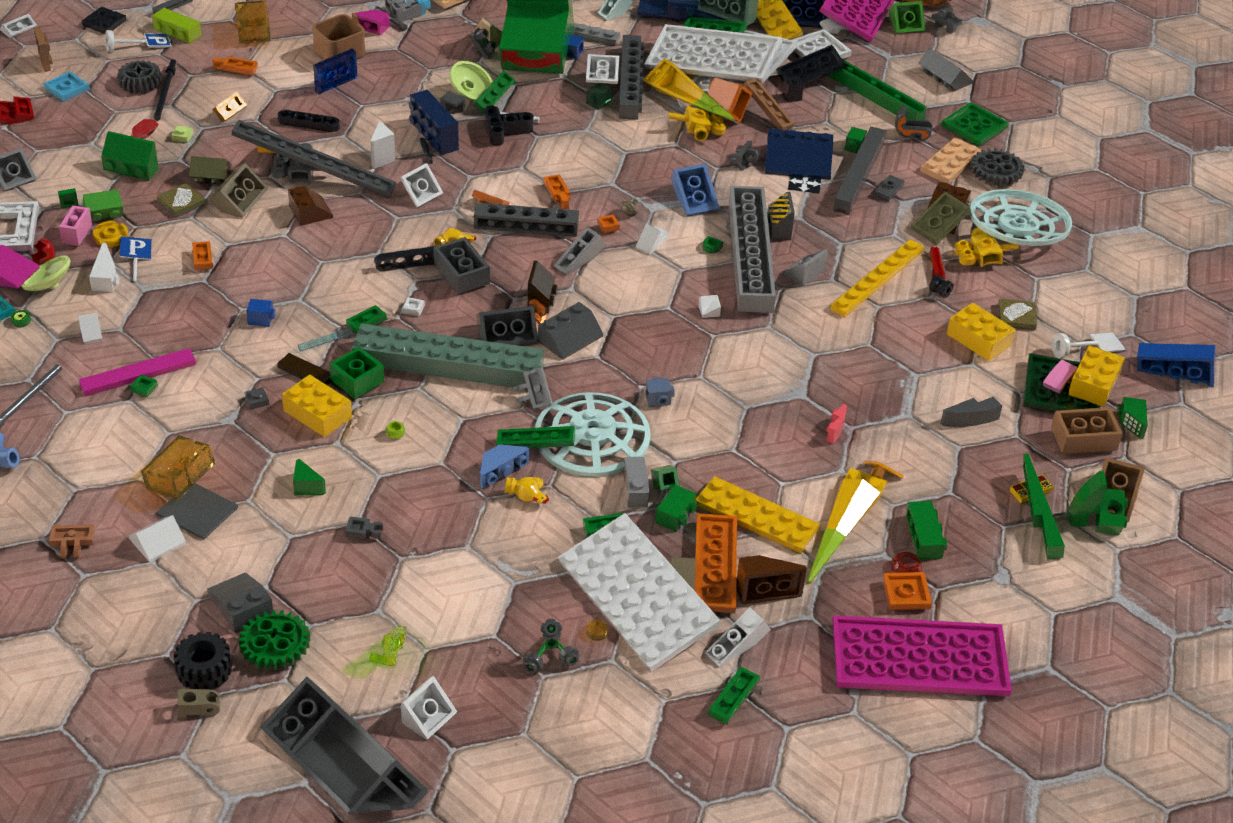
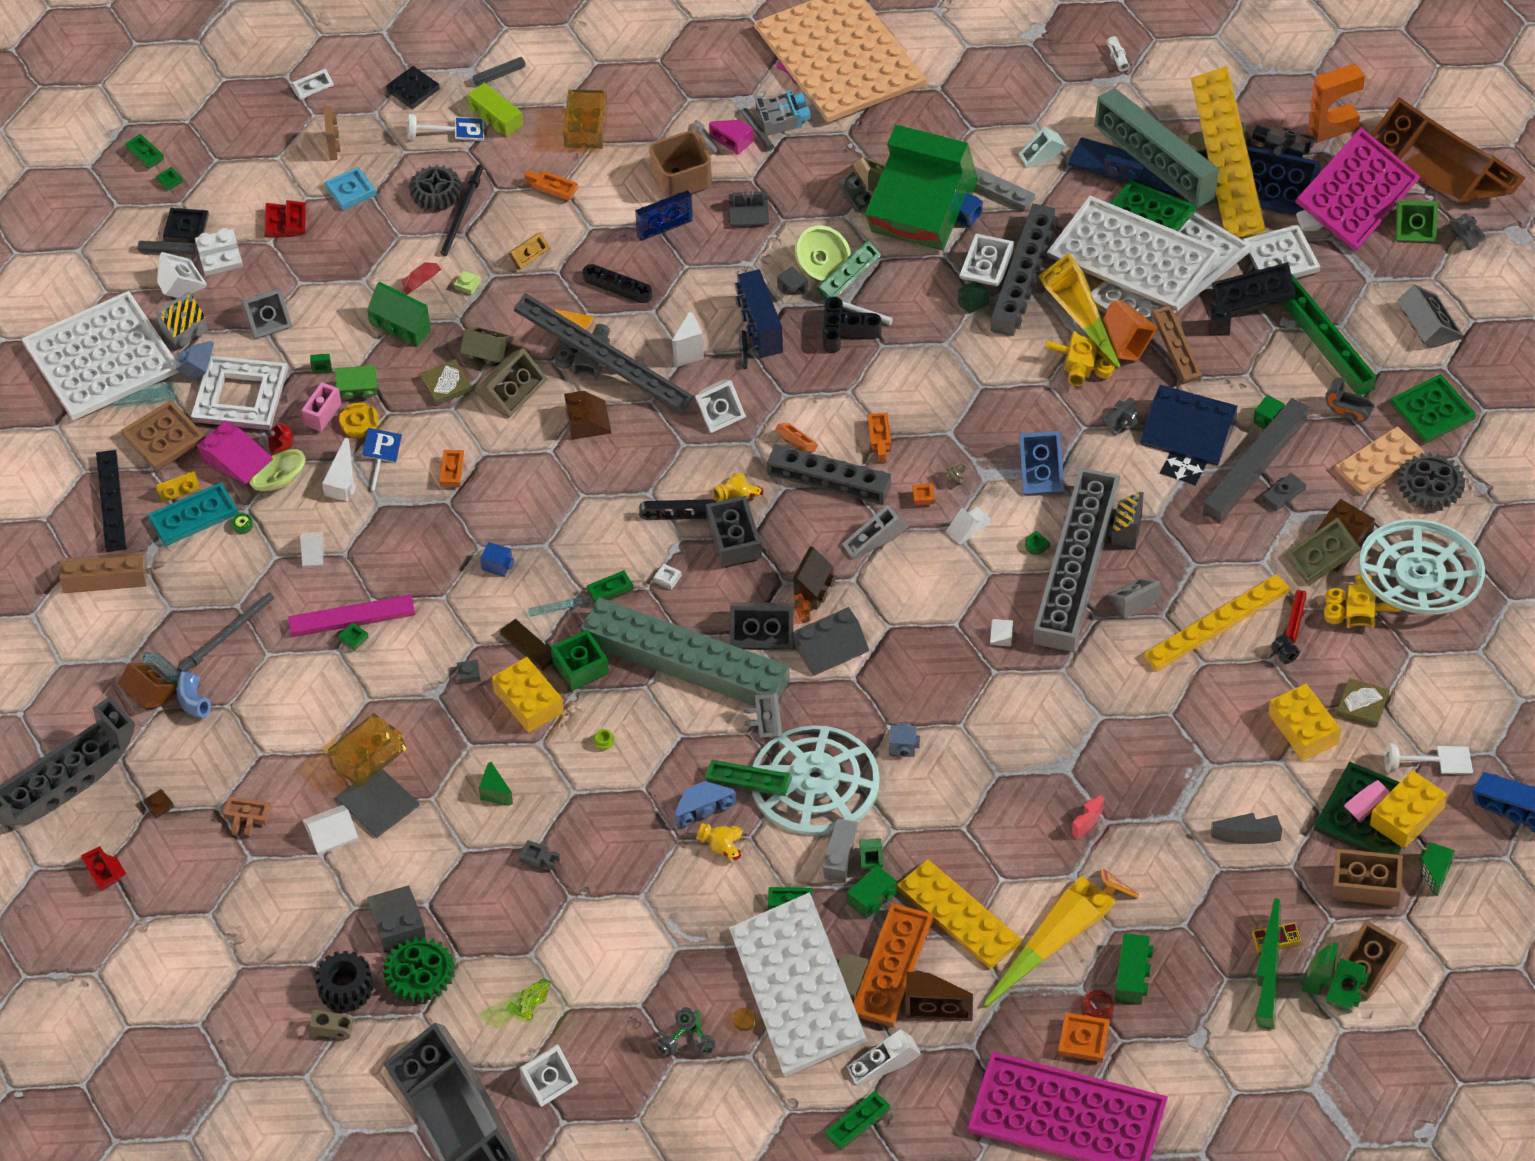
camera: 20 degrees right, 10 degrees up
none -> dark grey hinge [729,191,769,226]

